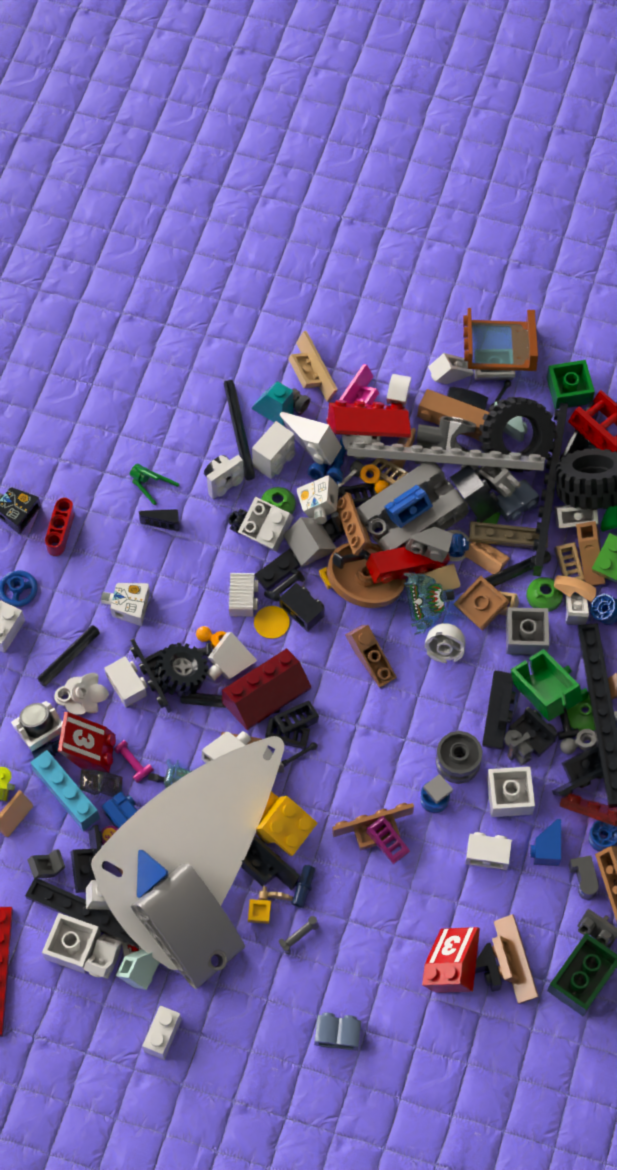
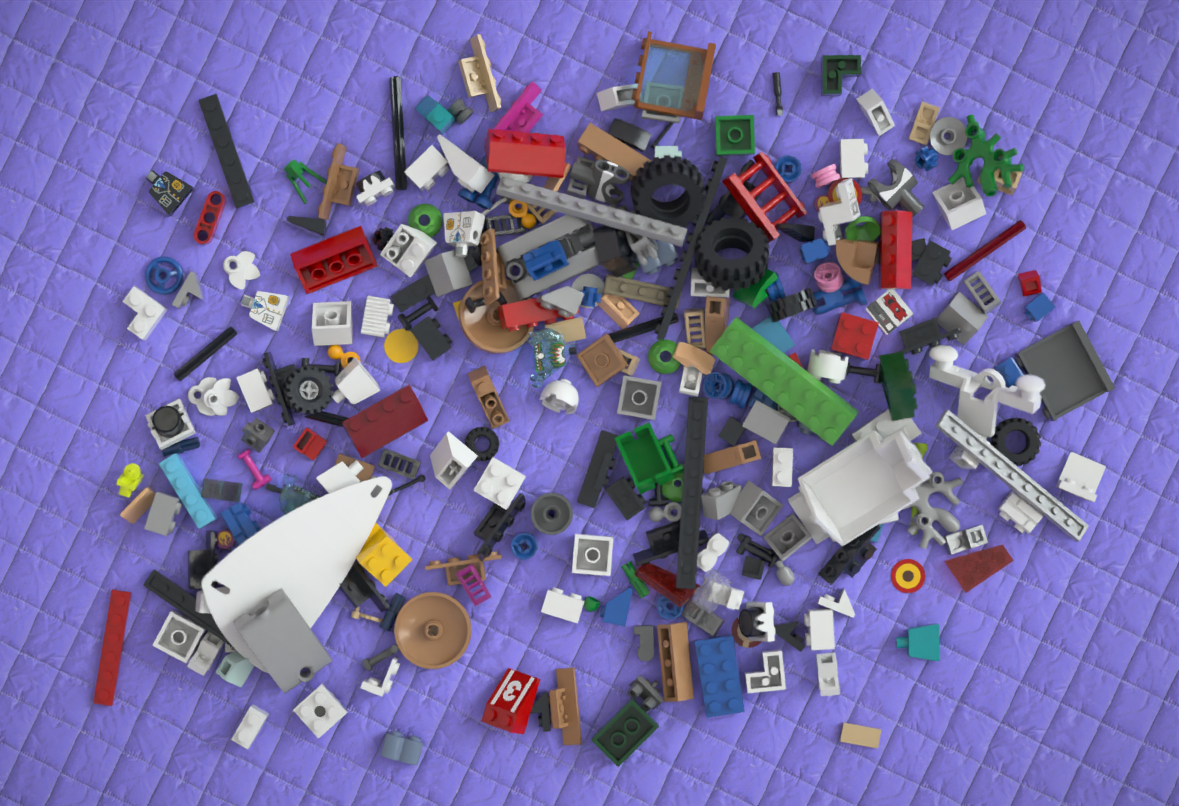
camera: 10 degrees right, 25 degrees up
dark grey bracket [27,849,65,879] -> none
red slope [58,712,116,774] -> none
blue piece [137,850,168,898] -> none
yellow plate [248,899,271,924] -> none
black slope [273,700,319,735] -> none
white brick [387,374,412,407] -> none
light grey tile [423,774,453,804] -> none
dark grey hips [504,730,534,766] -> none
none -> light grey slope [144,491,182,536]
none -> light grey slope [172,271,204,309]
none -> black plate [198,94,255,209]
none -> white plate [223,251,260,290]
none -> flat silver brick [241,418,275,453]
none -> red slope [290,226,378,294]
none -> red piece [293,427,328,461]
none -> white piece [293,684,348,739]
none -> white slope [312,301,353,346]
none -> medium nougat bracket [318,143,360,221]
none -> white bracket [361,657,400,697]
none -> medium nougat dish [394,592,472,669]
none -> white slope [430,431,478,489]
none -> black tyre [465,427,499,461]
none -> white brick [473,457,526,510]
none -> black bracket [474,493,526,562]
none -> green hinge [584,596,601,612]
none -> green axle [621,561,650,598]
none -> black piece [772,72,783,116]

